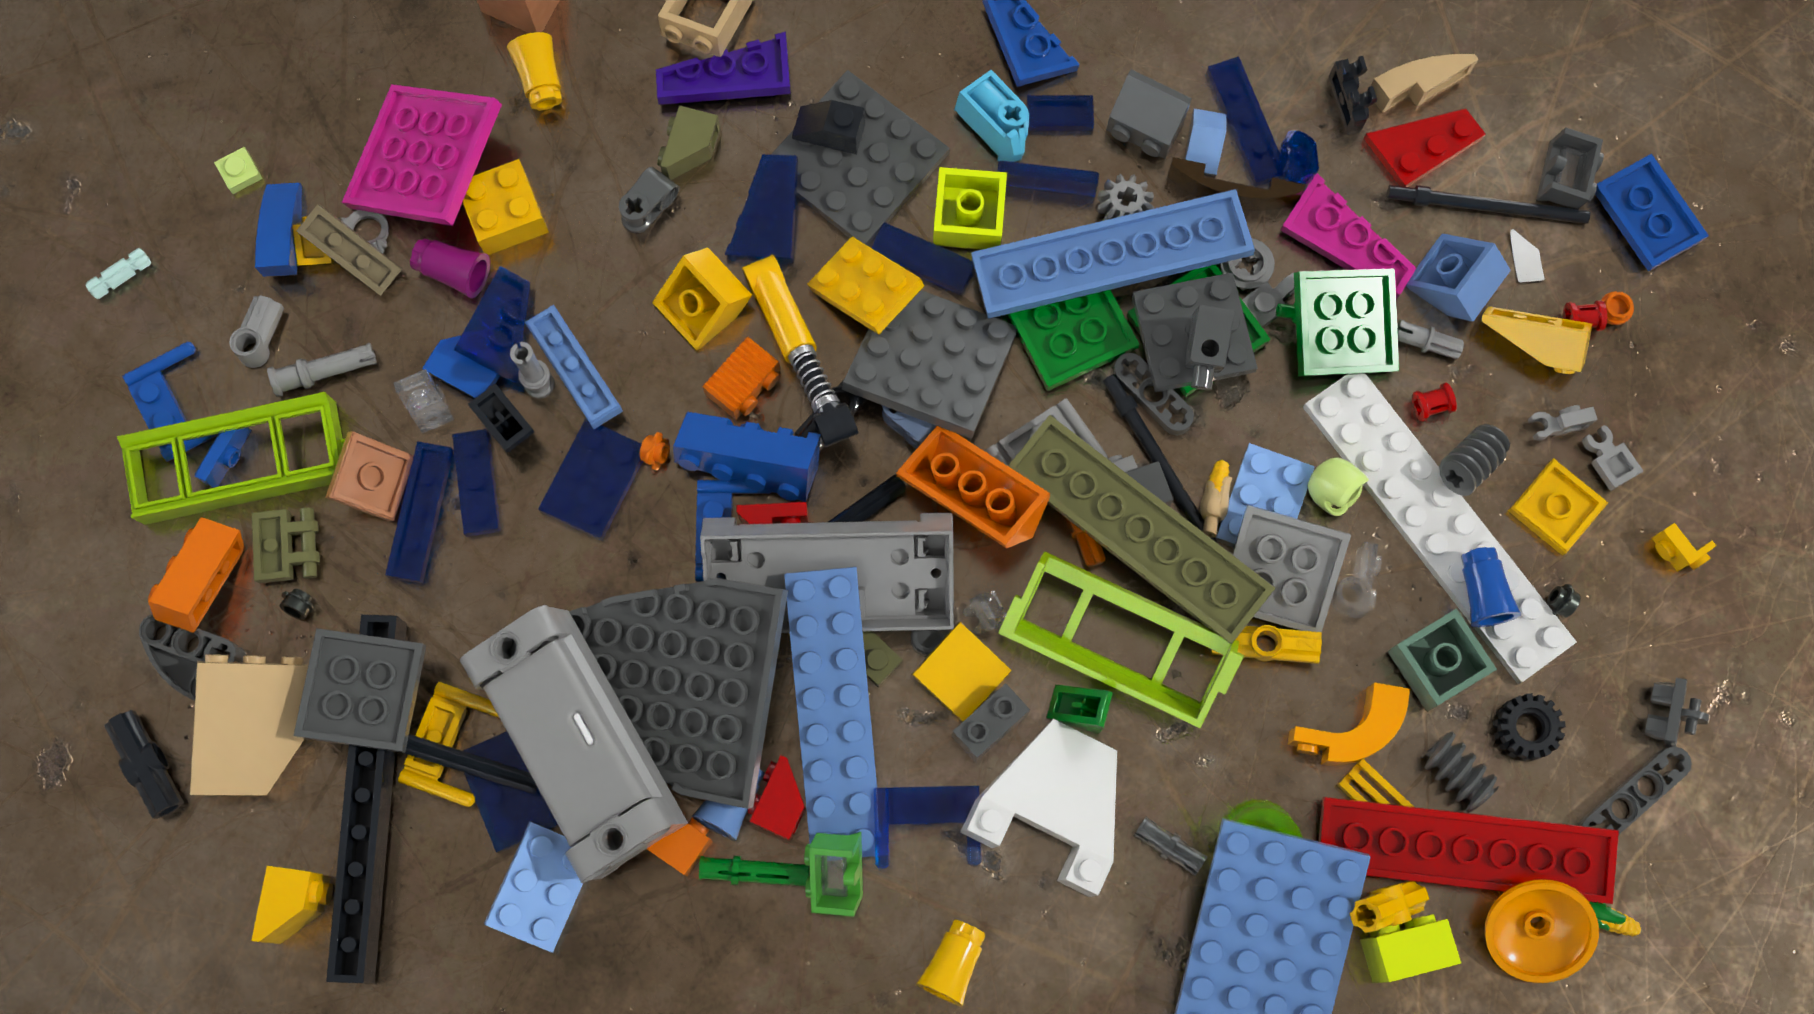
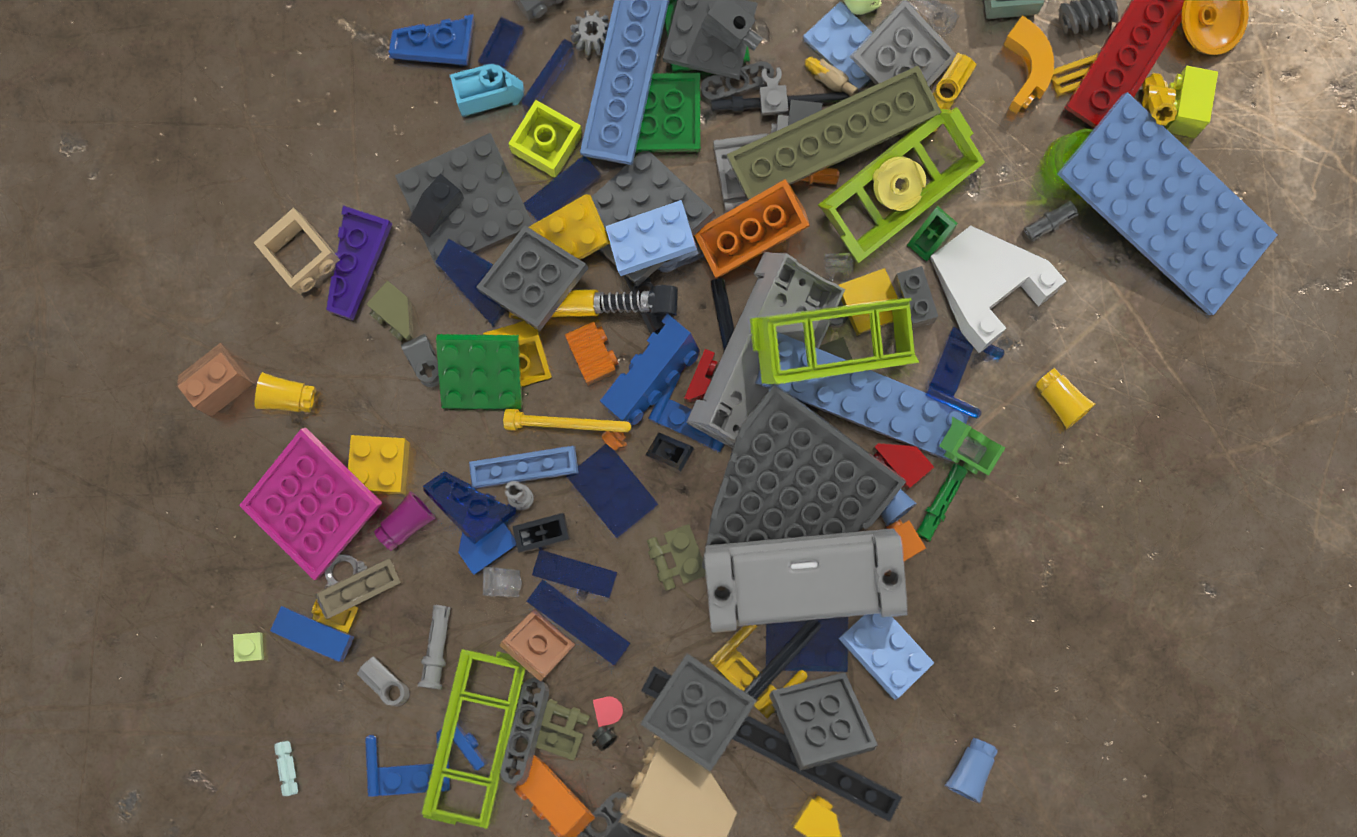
camera: 60 degrees left, 5 degrees up
none -> green plate [436,334,522,409]
none -> dark grey plate [476,226,588,331]
none -> dark grey beam [501,678,549,786]
none -> yellow piece [503,409,631,432]
none -> coral tile [593,697,623,727]
none -> light blue plate [606,200,697,276]
none -> black slope [645,432,695,476]
none -> olive plate [646,524,706,591]
none -> lime piece [750,298,919,384]
none -> light grey plate [759,68,788,116]
none -> dark grey plate [769,672,878,770]
none -> light yellow plate [872,156,926,211]

